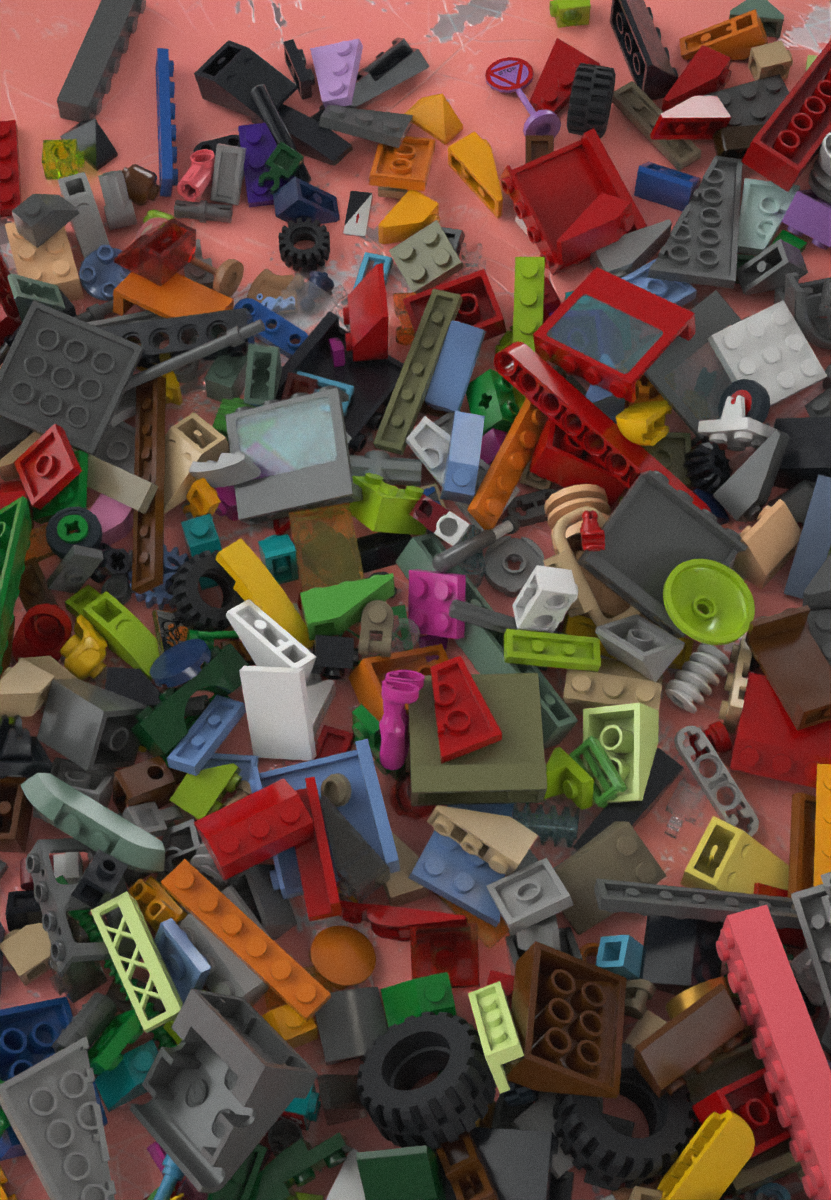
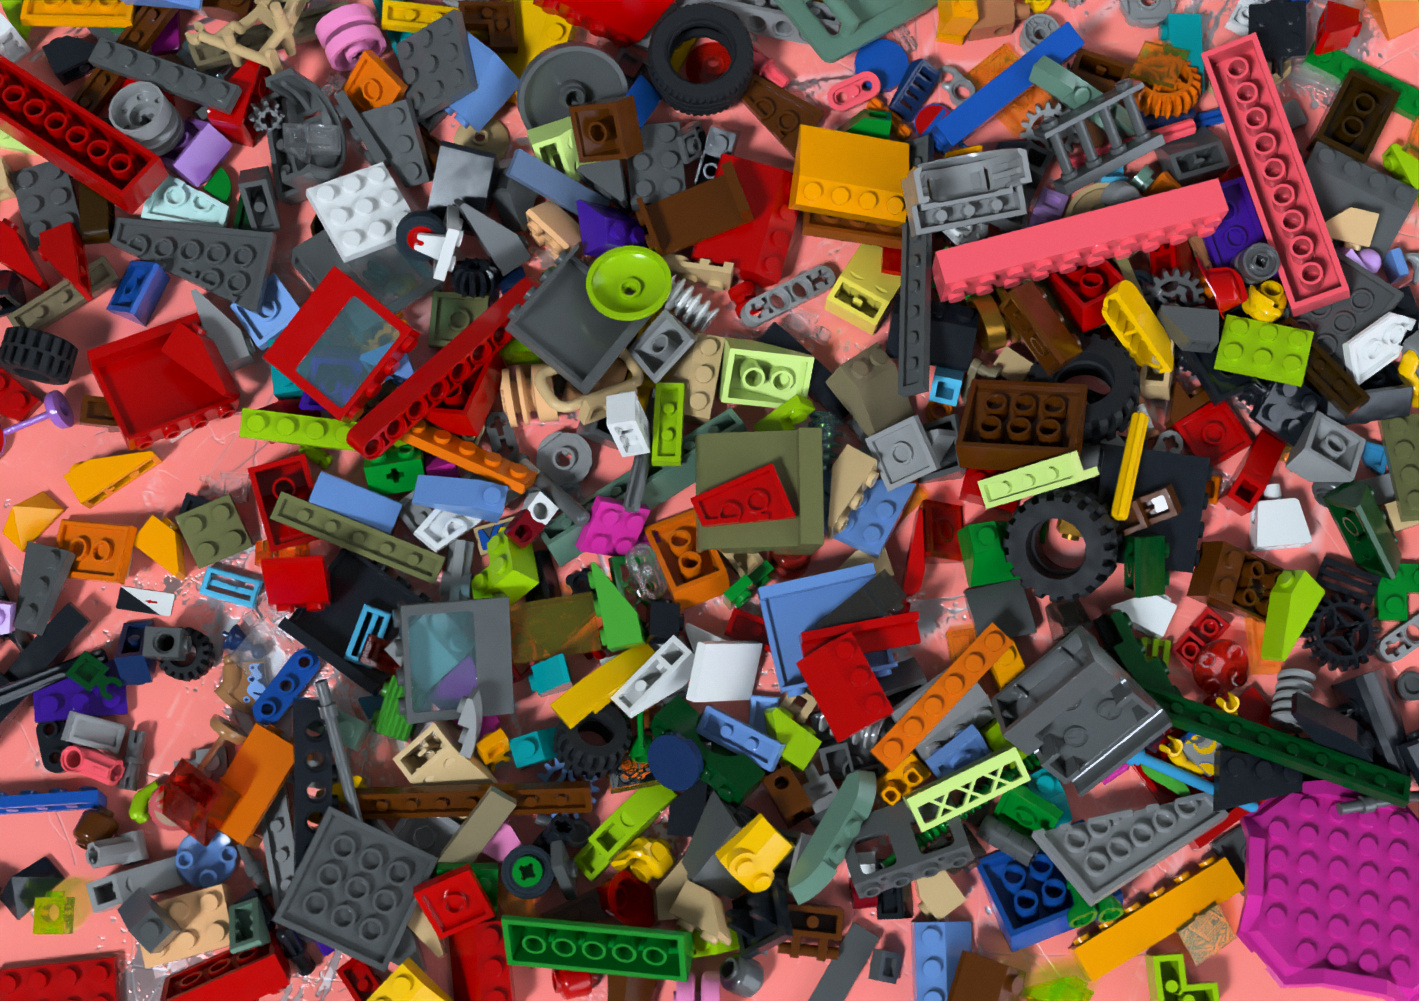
camera: 90 degrees left, 15 degrees up
black brick [71,849,128,908] -> none
sand green slope [244,343,282,406] -> none
orange dish [308,926,376,990] -> none
dark tan plate [320,773,351,807] -> none
magenta tile [328,337,345,368] -> none
dark tan plate [358,600,394,657] -> none
dark pink piece [379,670,425,770] -> none
bright green tile [569,736,628,808] -> none
red piece [580,510,605,552] -> none
yellow brick [616,400,672,446] -> none
none -> dark grey brick [142,626,192,661]
none -> dark purple slope [576,200,646,257]
none -> yellow slope [715,813,796,893]
none -> yellow axle [1110,412,1149,521]

